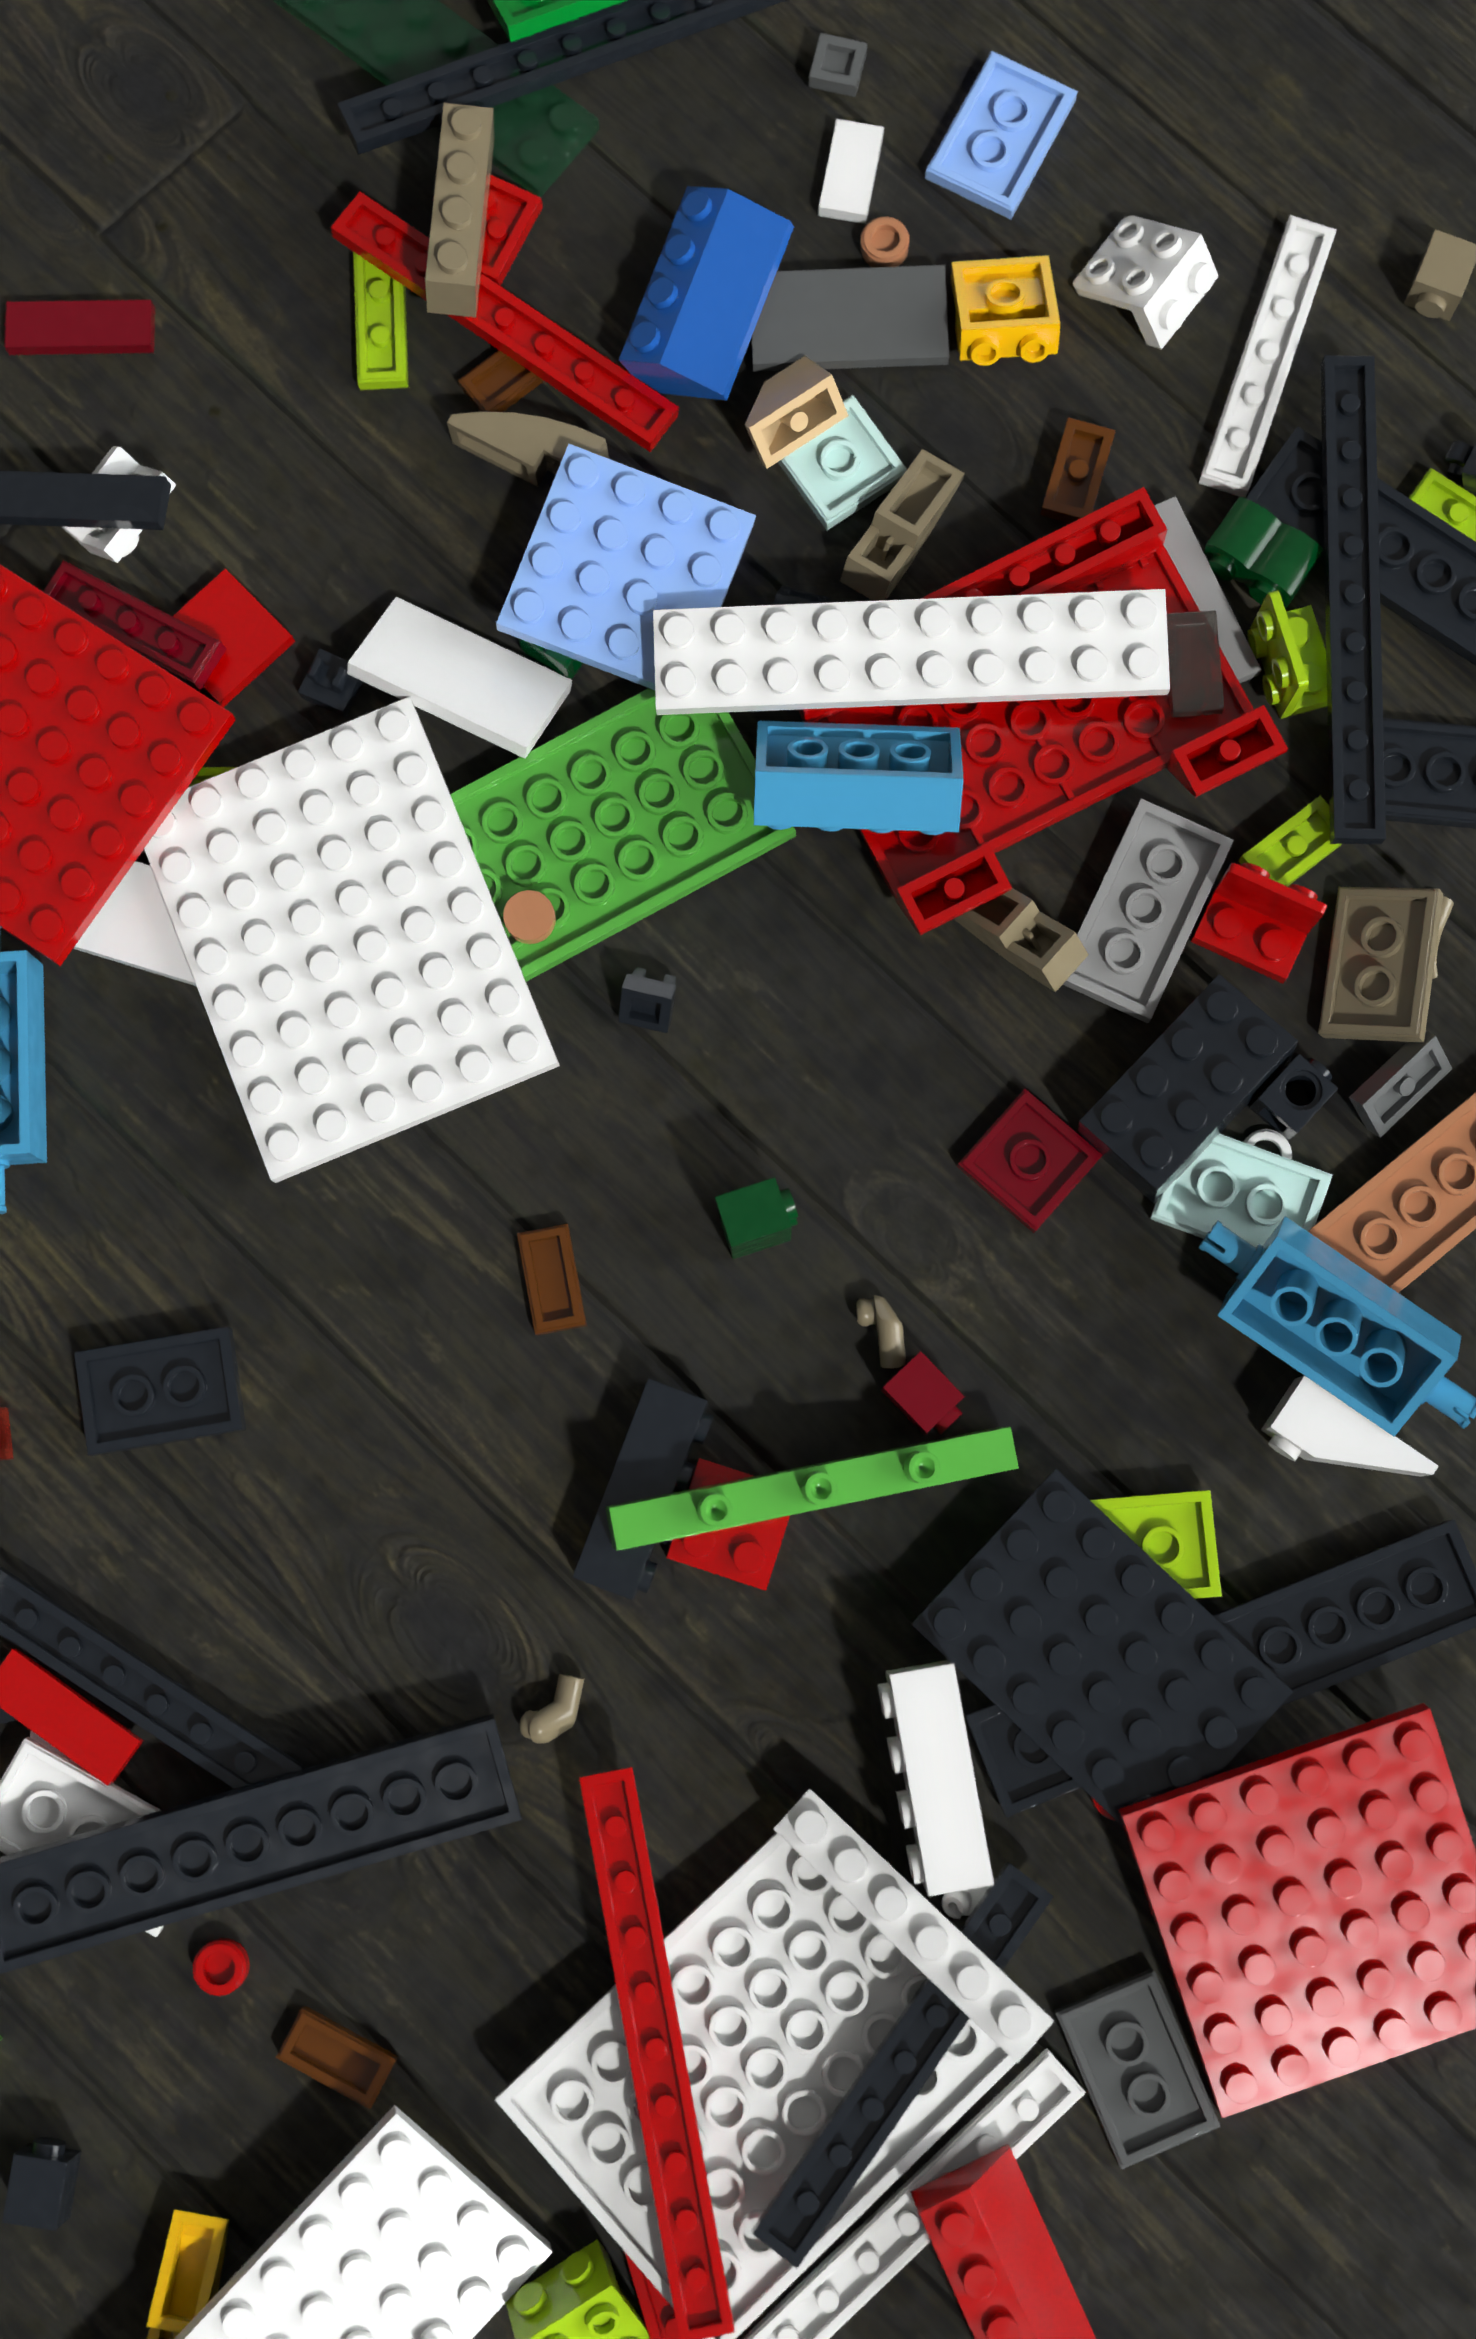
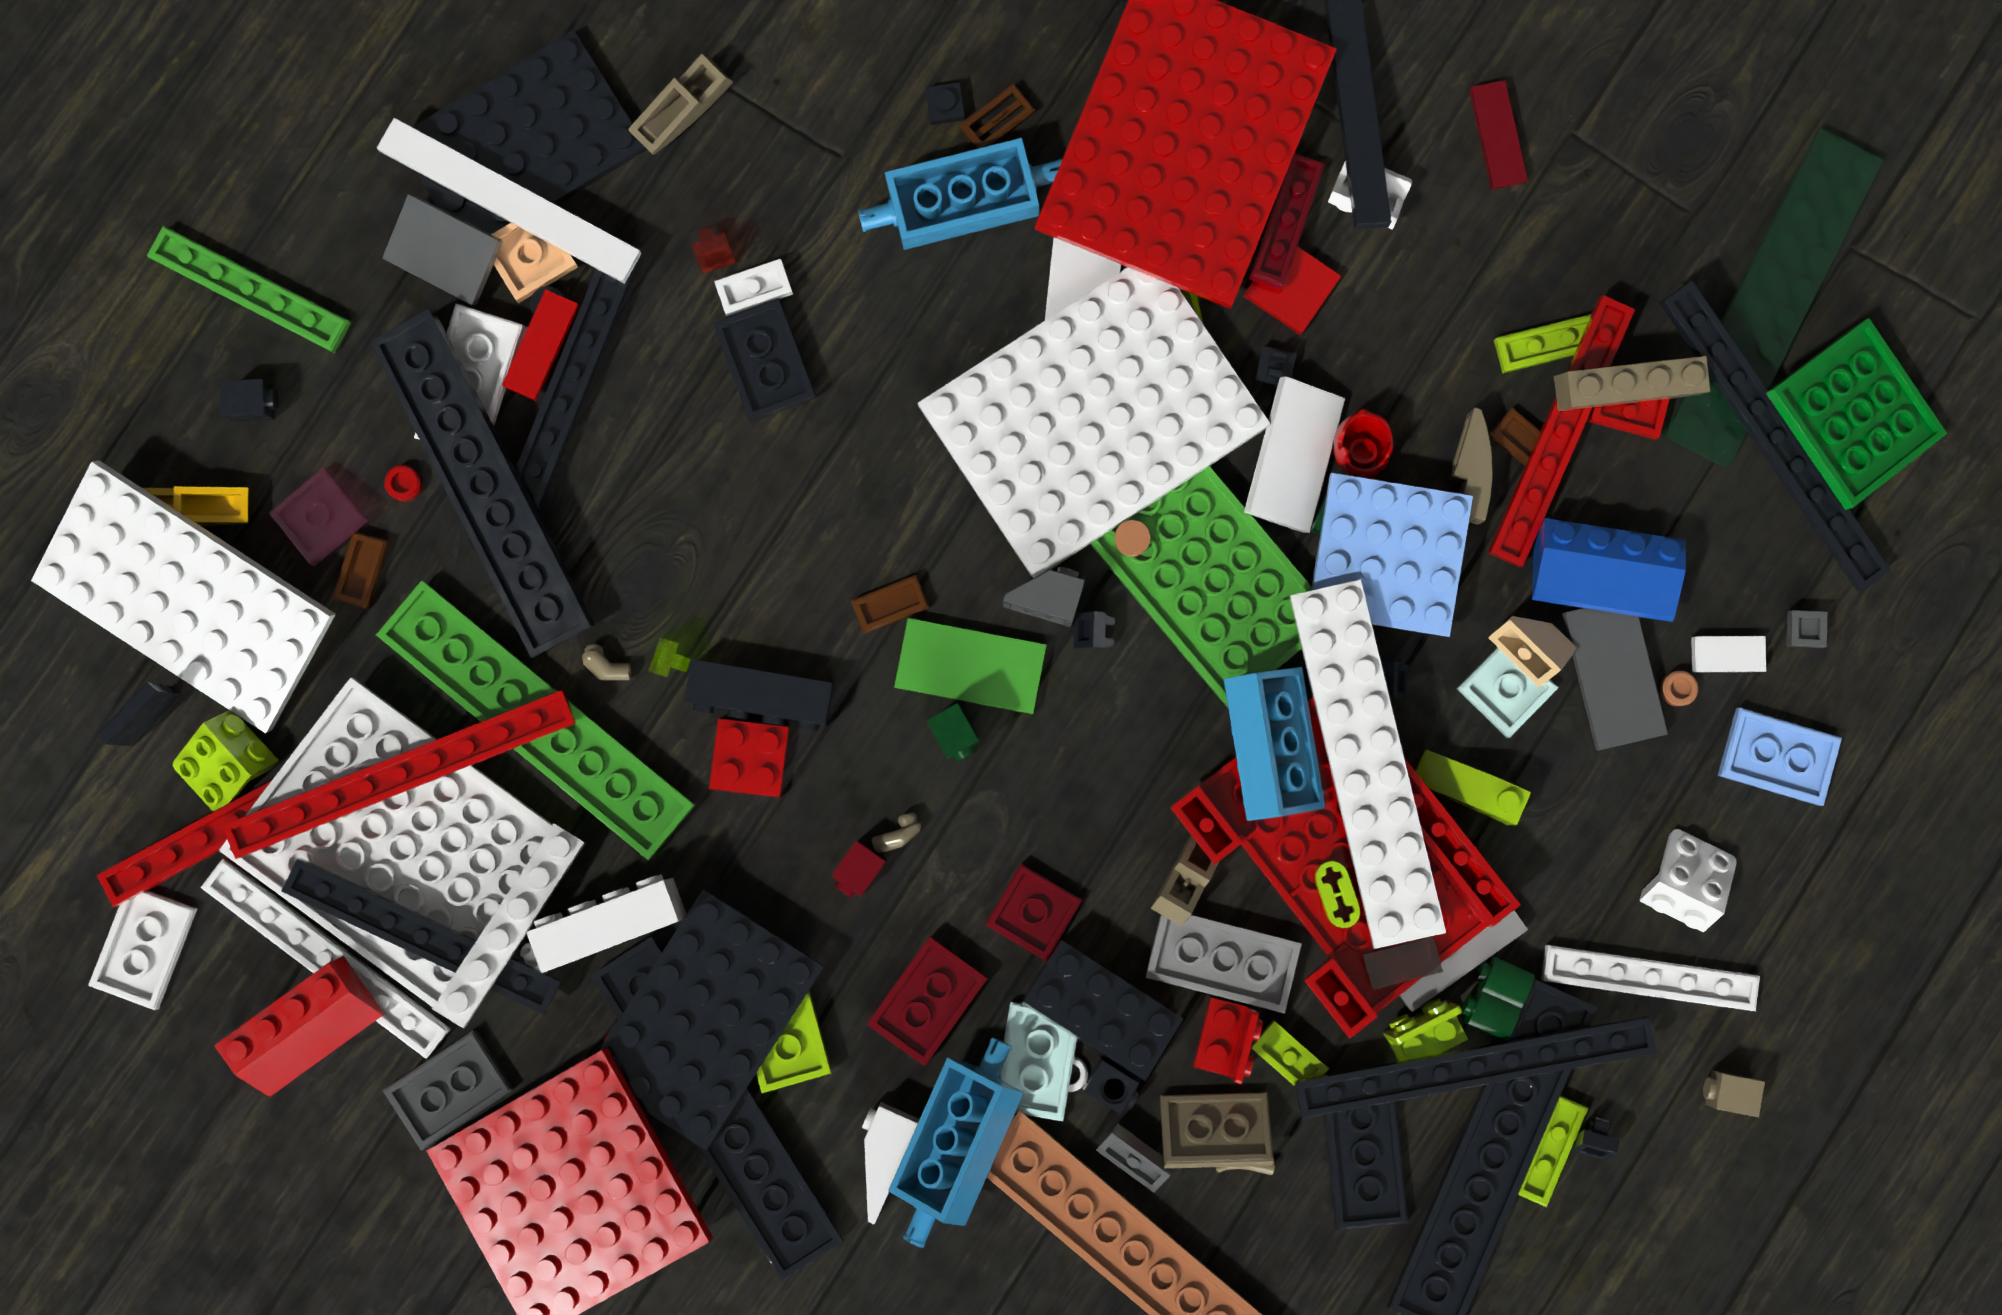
camera: 70 degrees right, 5 degrees up
bright green piece [605,1427,1019,1551] -> none
dark tan slope [840,449,965,601] -> none
yellow plate [951,255,1060,366] -> none
reddish brown plate [1040,417,1116,523] -> none
none -> clear pink tile [269,468,368,566]
none -> bright green plate [376,580,695,860]
none -> clear neon green tile [648,638,691,677]
none -> white plate [714,259,793,317]
none -> dark red plate [867,936,987,1066]
none -> bright green tile [894,618,1046,714]
none -> dark grey slope [1003,567,1085,627]
none -> lime beam [1314,861,1360,928]
none -> red hair [1334,409,1394,480]
none -> lime slope [1415,749,1531,825]

